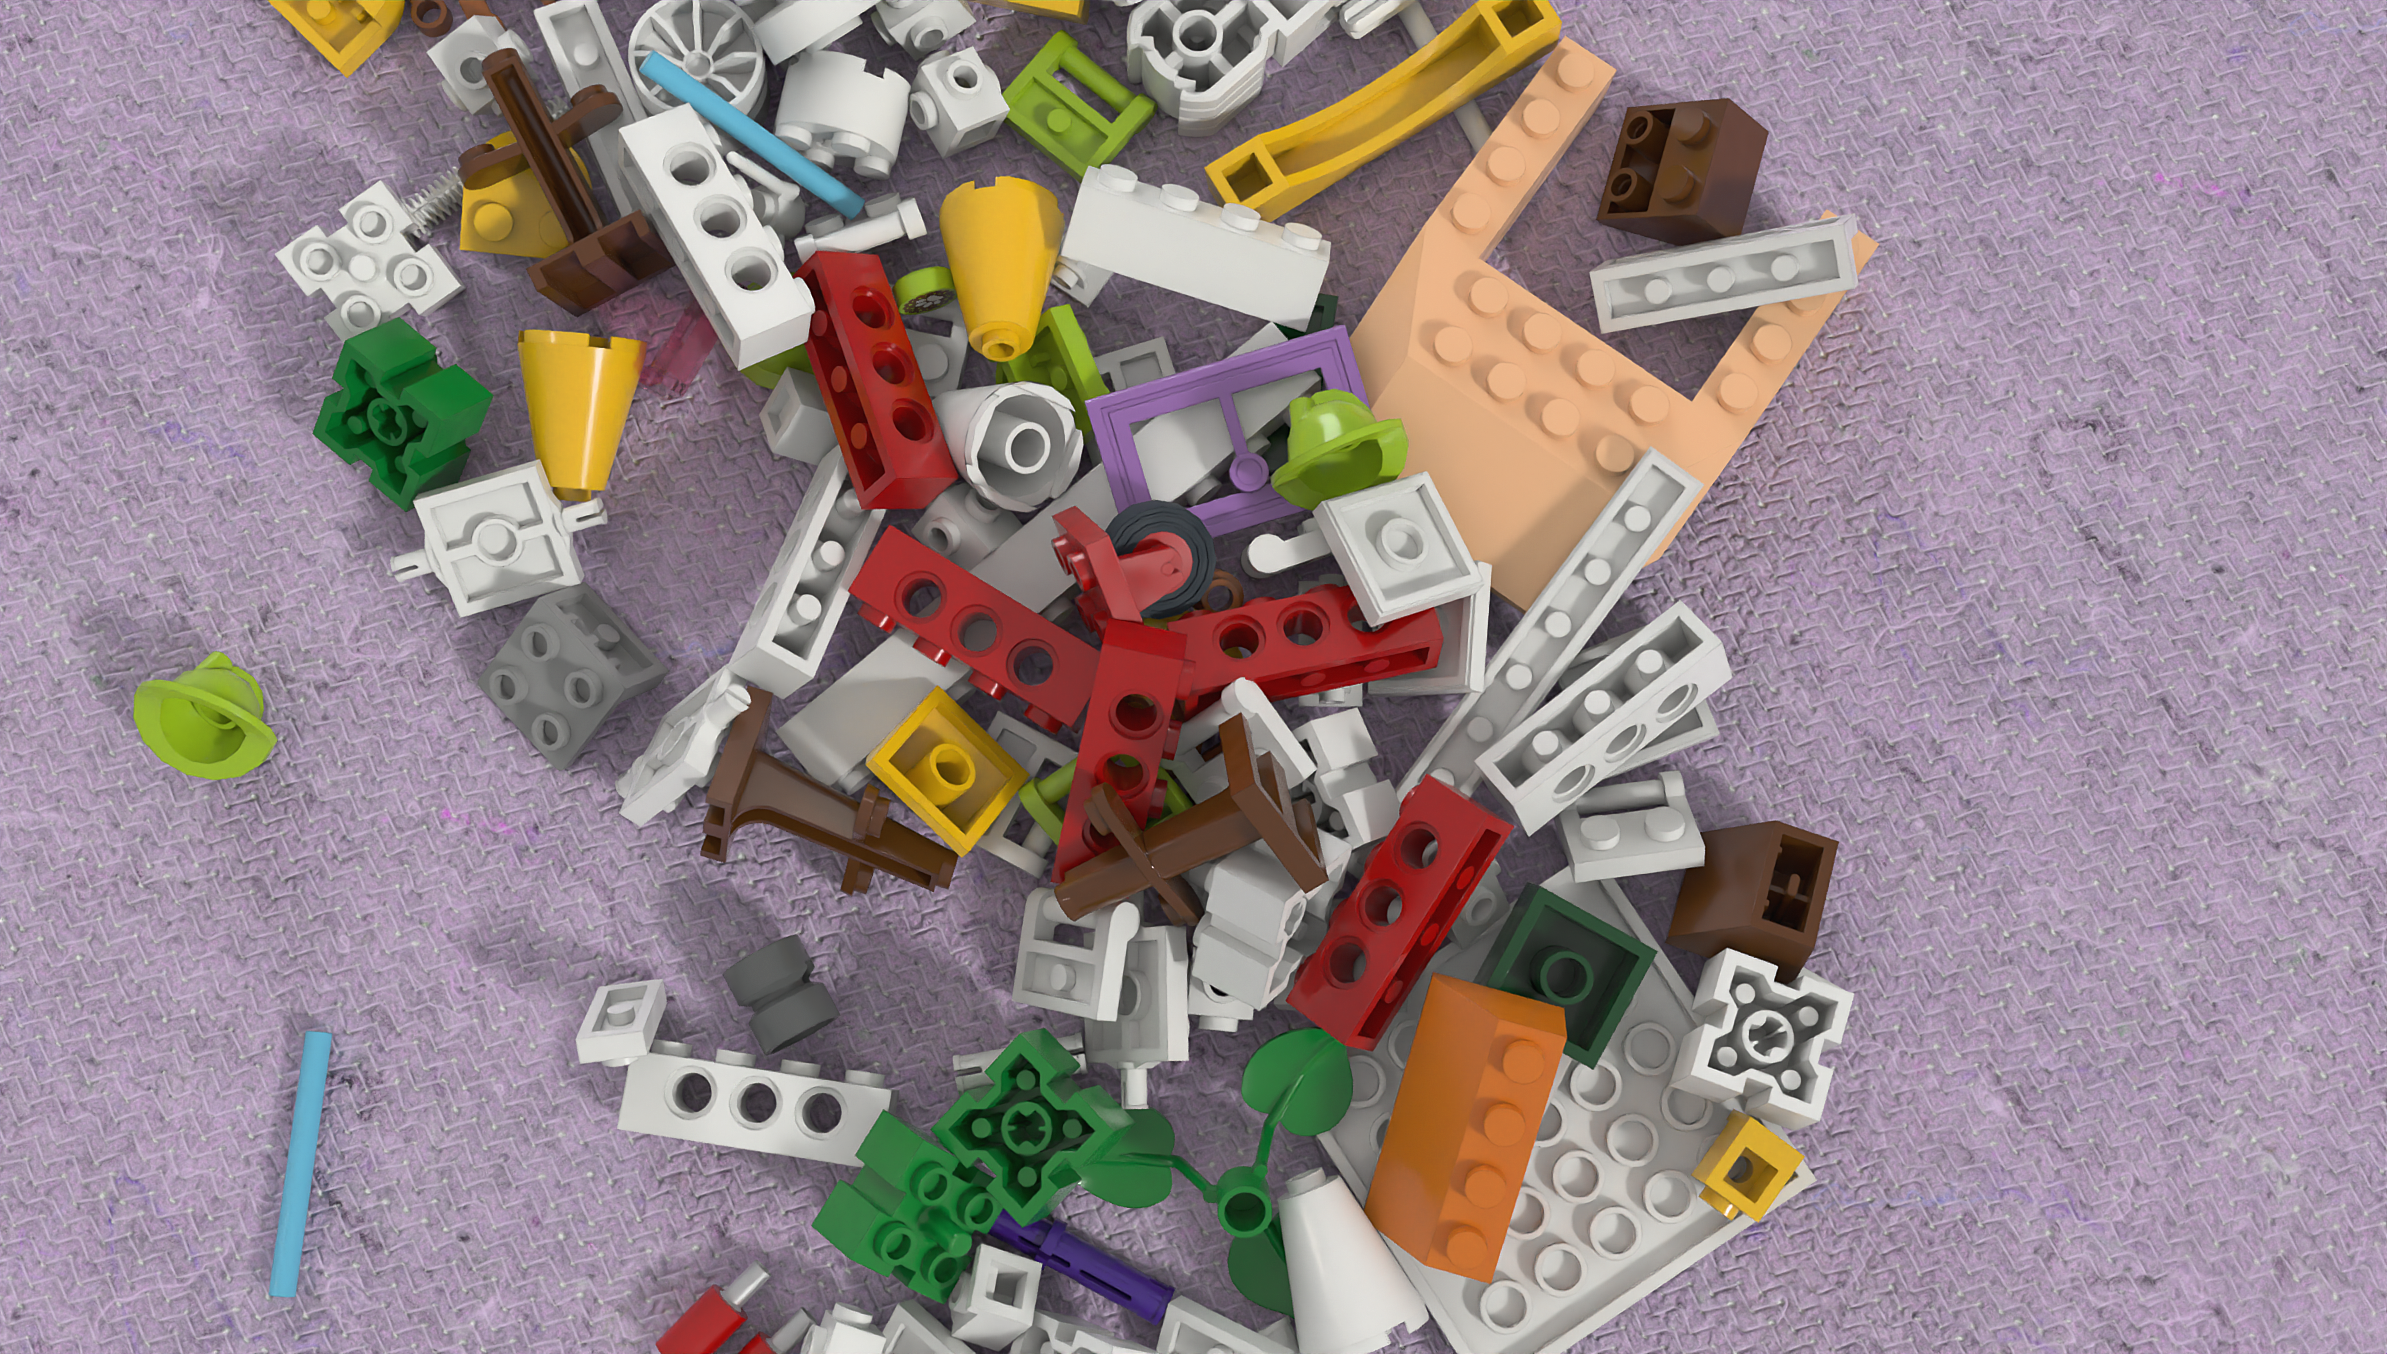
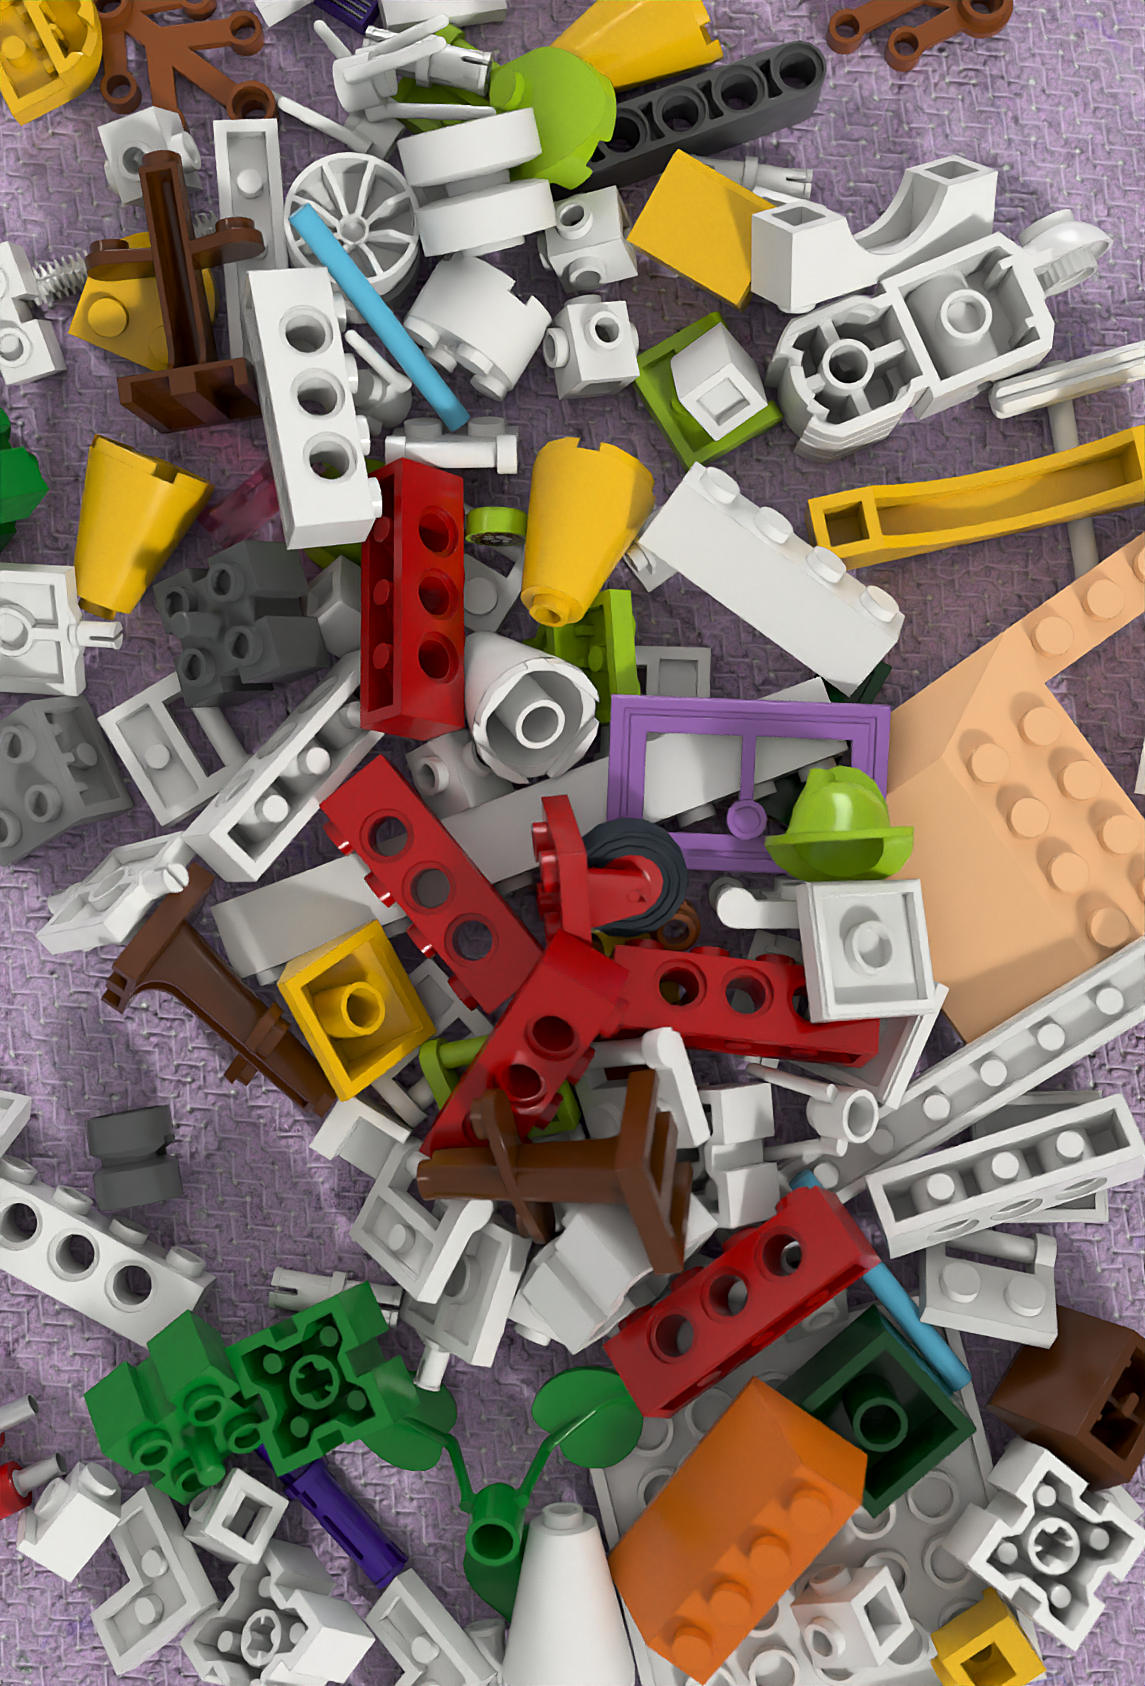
camera: 20 degrees right, 5 degrees up
none -> white plate [97,671,254,829]
none -> dark grey brick [152,540,331,708]
none -> white panel [309,1092,416,1180]
none -> white panel [670,322,768,442]
none -> white plant [746,1062,879,1162]
none -> medium azure bar [788,1169,972,1392]
none -> white brick [790,1562,914,1673]

